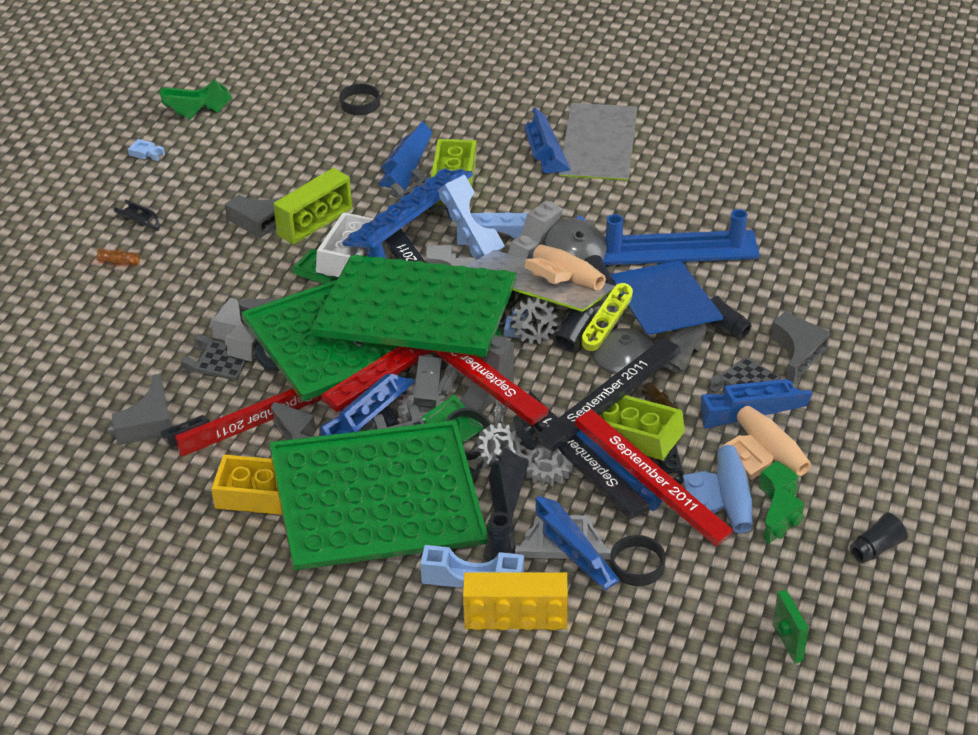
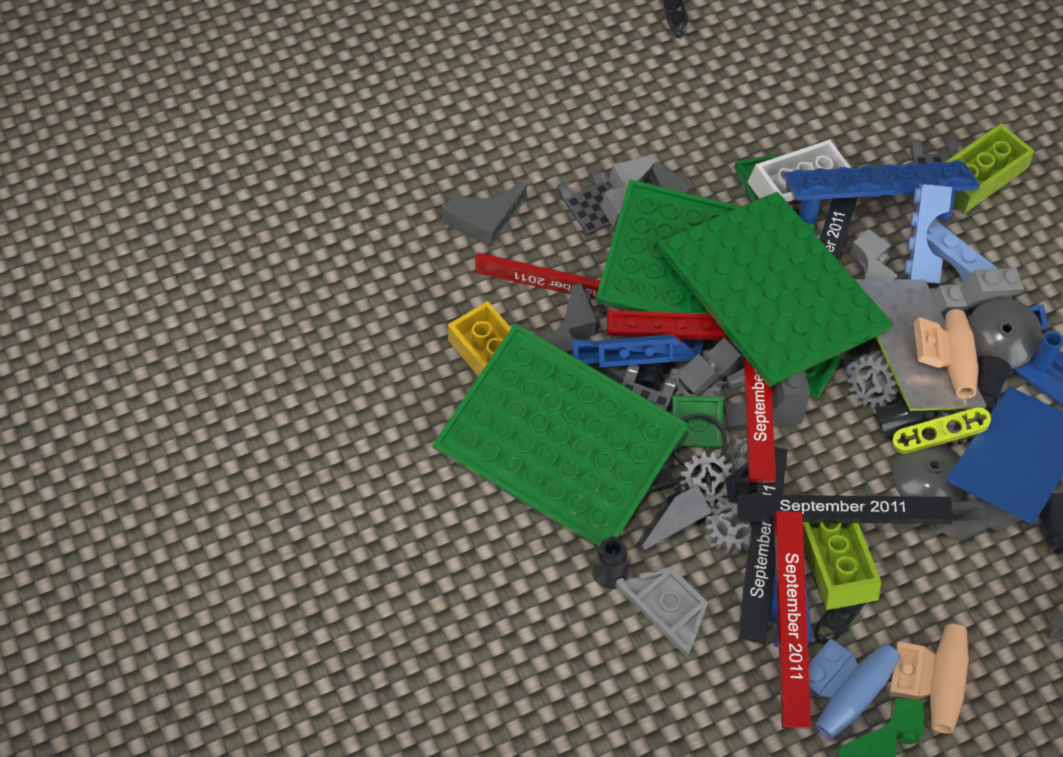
camera: 45 degrees right, 15 degrees up
clear orange pin [96,248,140,265] -> none
black plate [161,415,210,446] -> none
dark grey arch [225,195,284,238] -> none
lime brick [273,167,353,245] -> none
black tyre [339,83,380,115] -> none
blue wedge [378,121,432,191] -> none
light blue arch [420,545,524,588] -> none
yellow brick [463,572,568,630] -> none
blue wedge [536,496,619,591] -> none
black tyre [610,535,666,586] -> none
dark brown pin [641,382,679,409] -> none
blue wedge [701,379,812,429] -> none
dark grey flag [709,357,781,393] -> none

